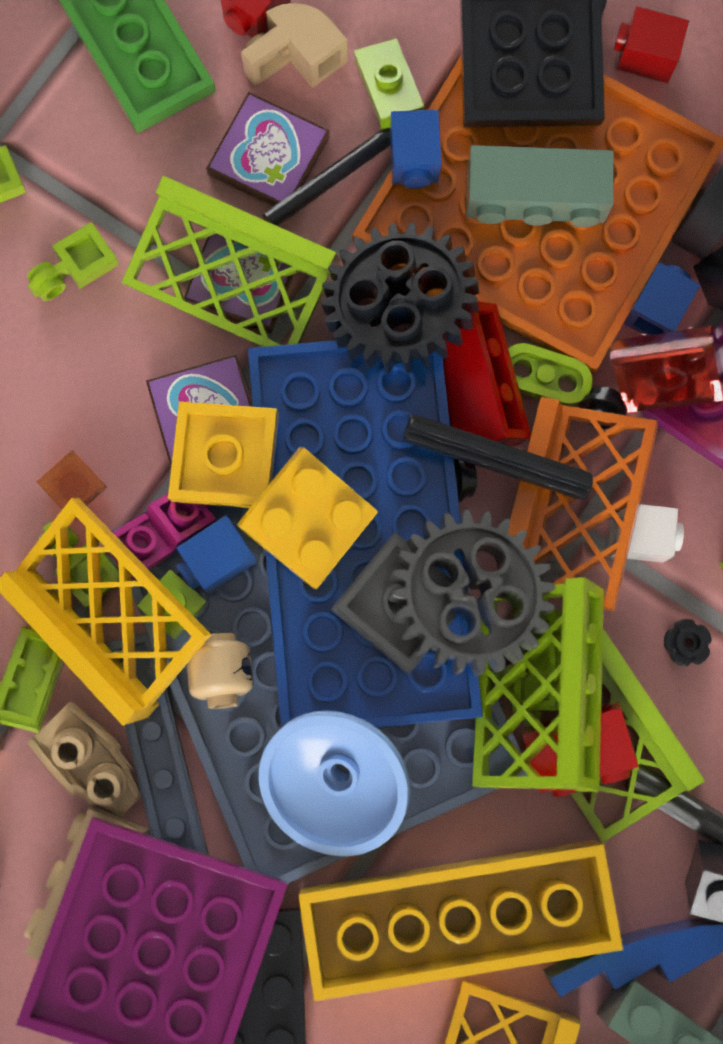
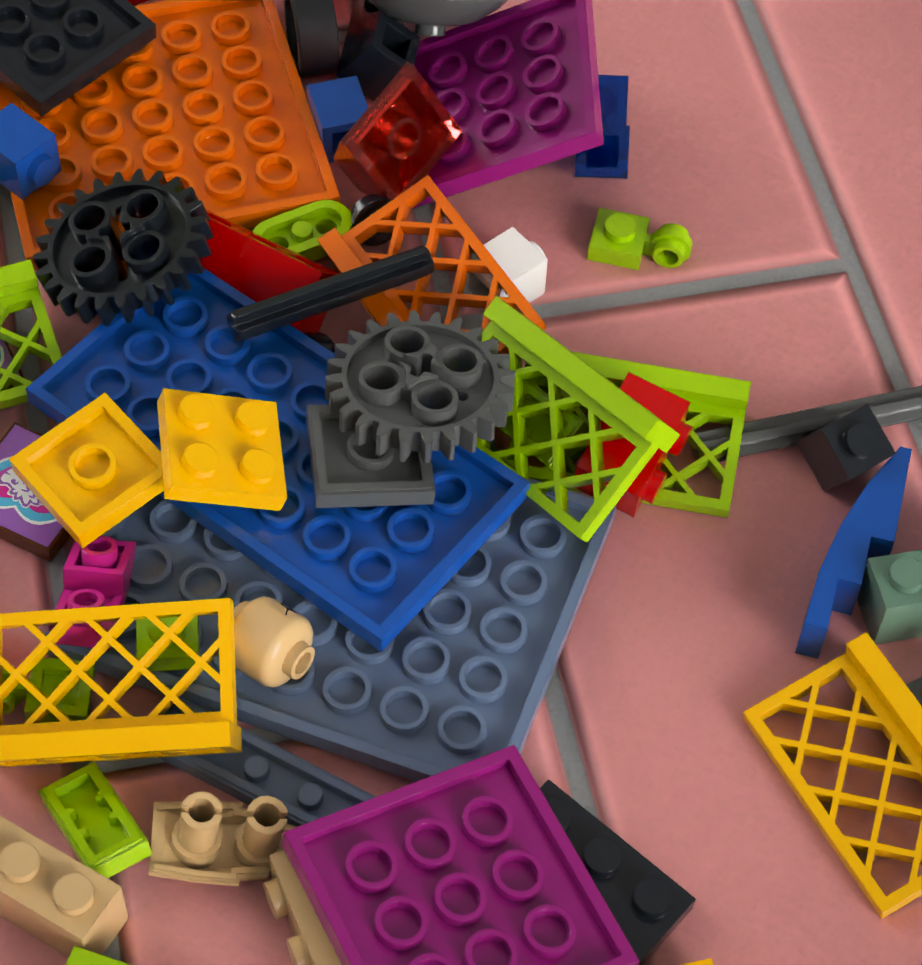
camera: 45 degrees left, 25 degrees down
blue brick [176,515,257,595] -> none
light blue dish [259,711,410,856] -> none
yellow brick [298,840,623,1001] -> none
sand green brick [465,145,614,227] -> none
black plate [664,619,712,667] -> none

